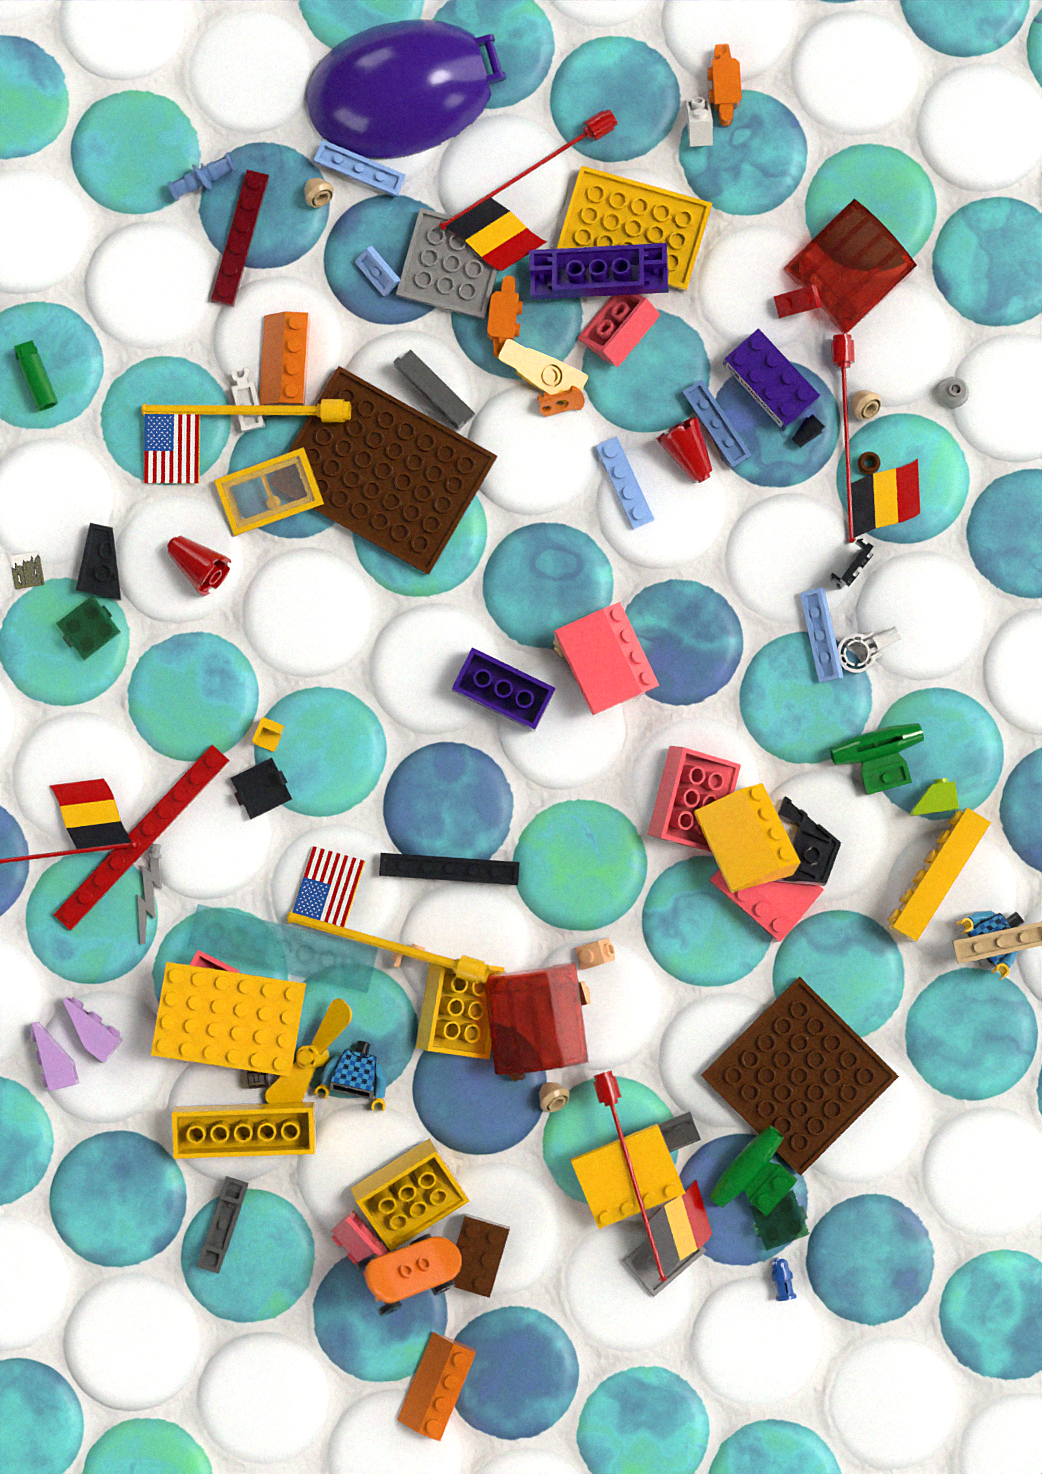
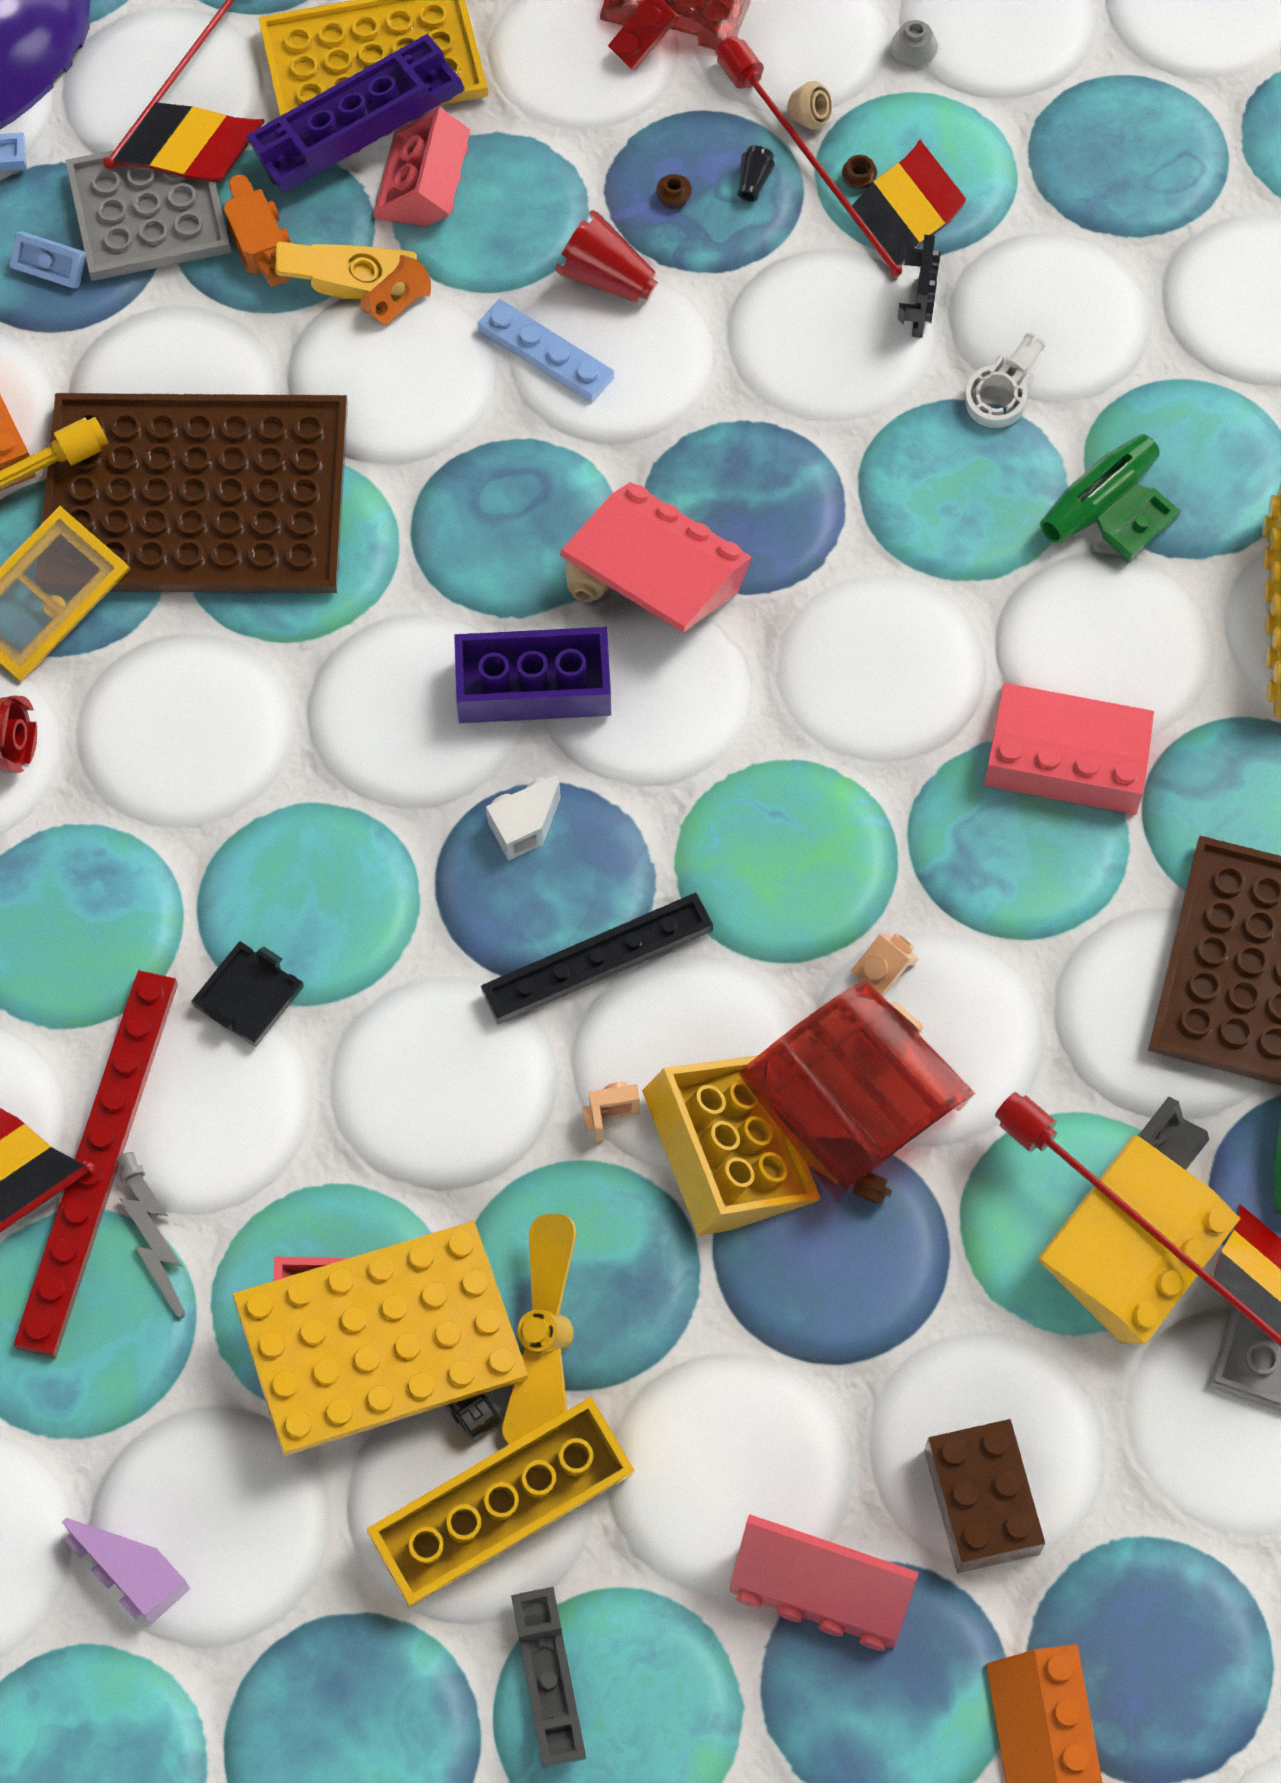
camera: 30 degrees left, 20 degrees down
lavender slope [63,997,123,1063] -> none
clear light blue plate [187,904,379,993] -> none
yellow panel [252,717,285,752] -> none
flag [287,846,490,984] -> none
torso [314,1041,387,1112] -> none
yellow slope [350,1138,470,1252] -> none
orange piece [355,1234,462,1317] -> none
dark grey fence [394,349,475,430] -> none
tan cone [539,1082,569,1112] -> none
coral slope [647,746,741,852] -> none
medium blue plate [682,379,752,469] -> none
yellow slope [694,783,801,893] -> none
dark purple brick [723,328,821,431] -> none
black wing [774,796,841,886] -> none
light blue plate [800,588,844,683] -> none
lime slope [910,778,959,817] -> none
none -> white slope [486,775,561,861]
none -> reddish brown plate [657,174,692,209]

